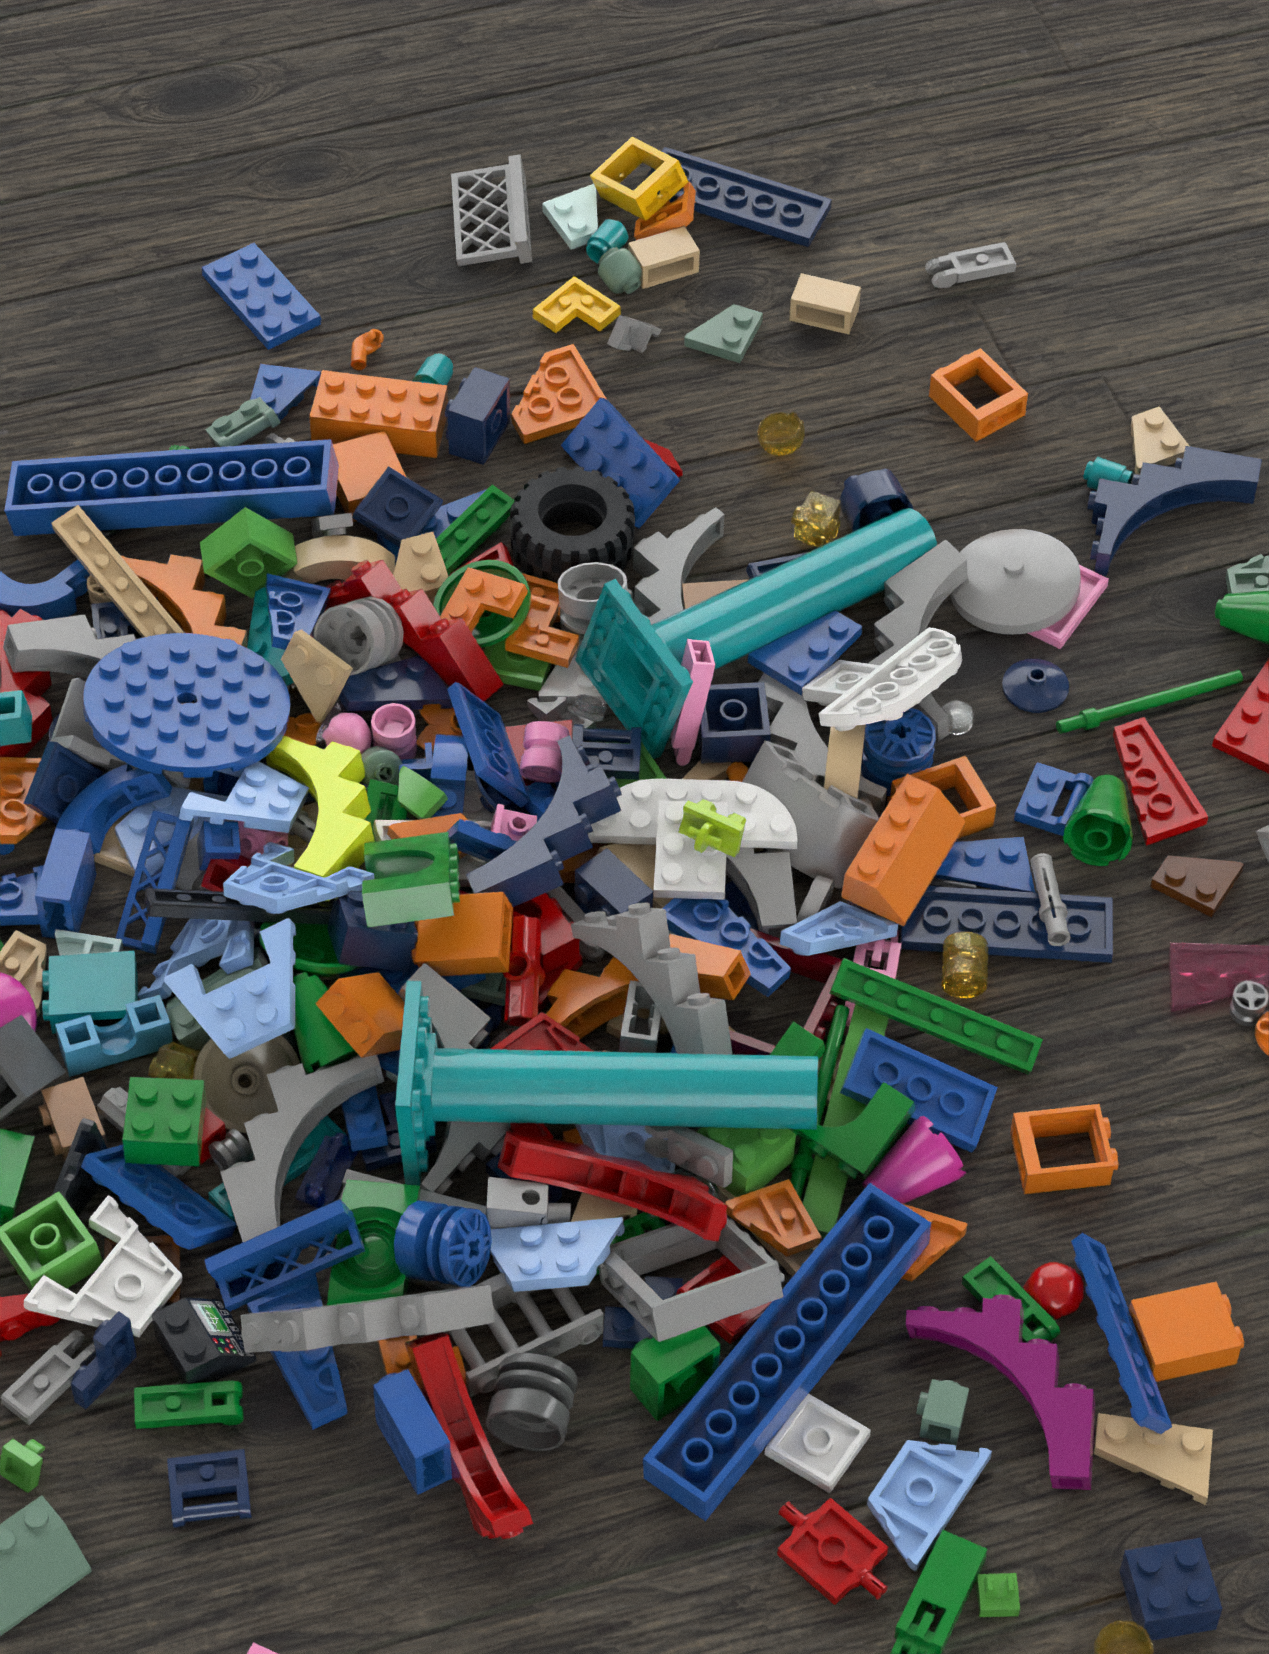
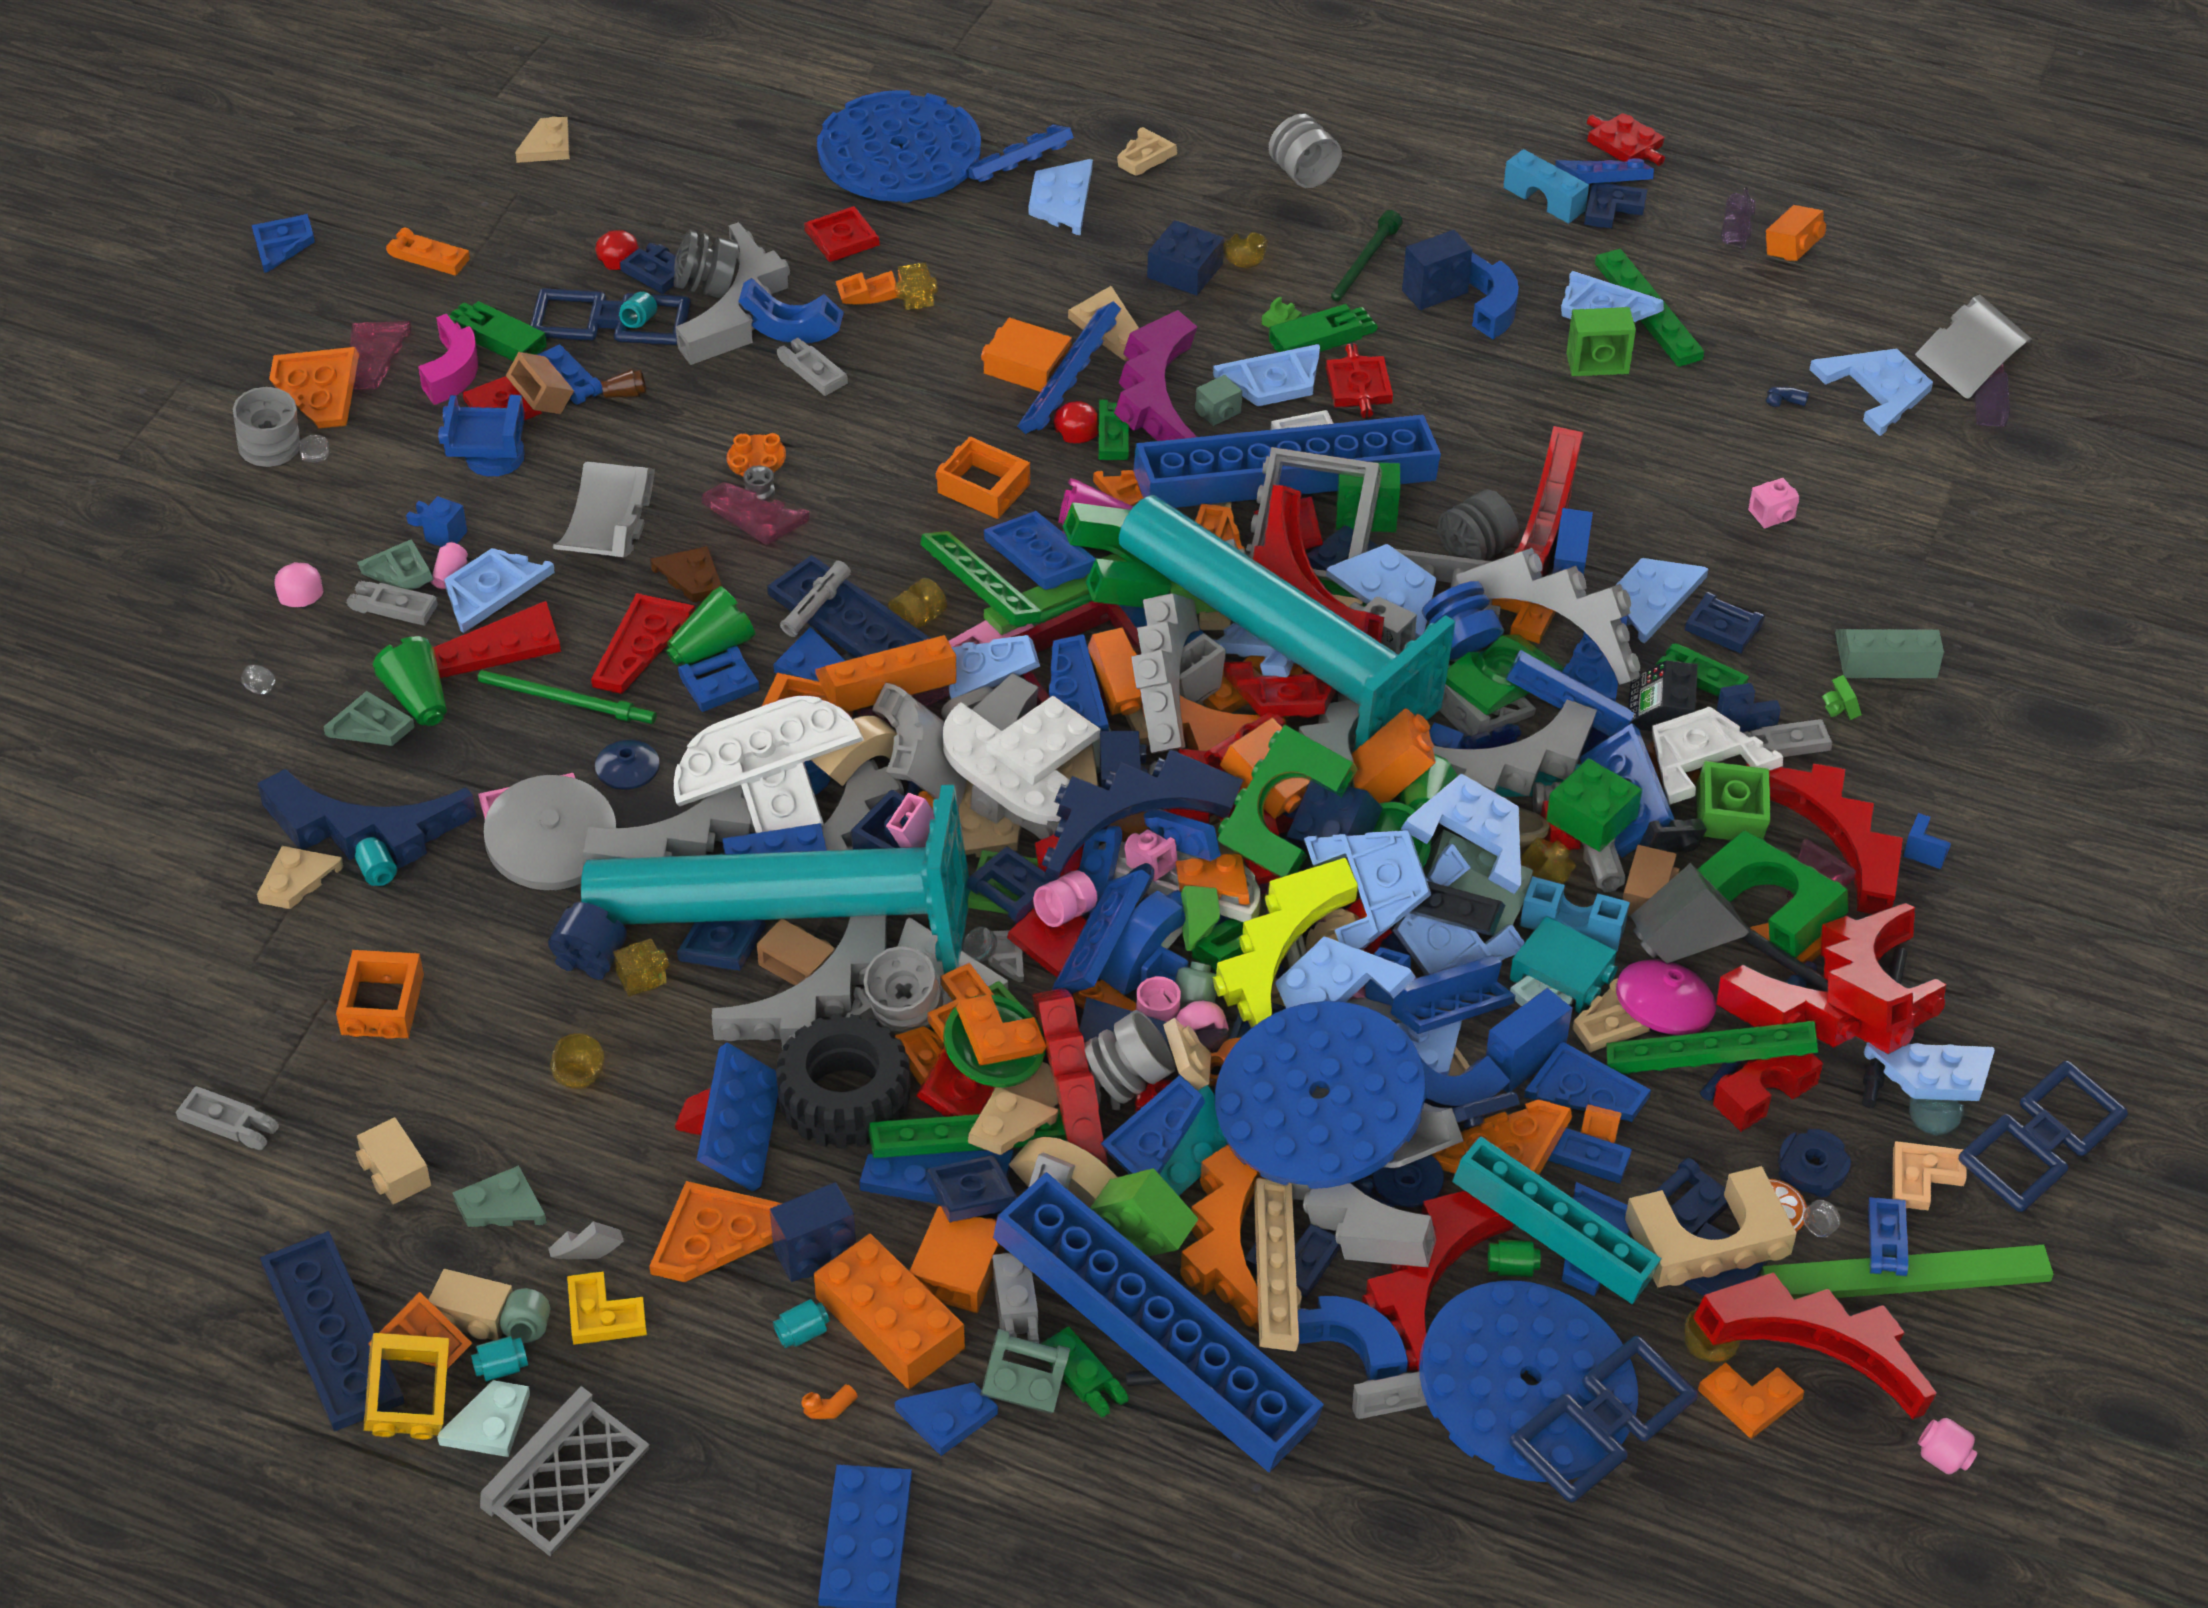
camera: 140 degrees left, 5 degrees down
lime hips [678,799,746,858] -> none
none -> light blue wing [1616,558,1708,643]

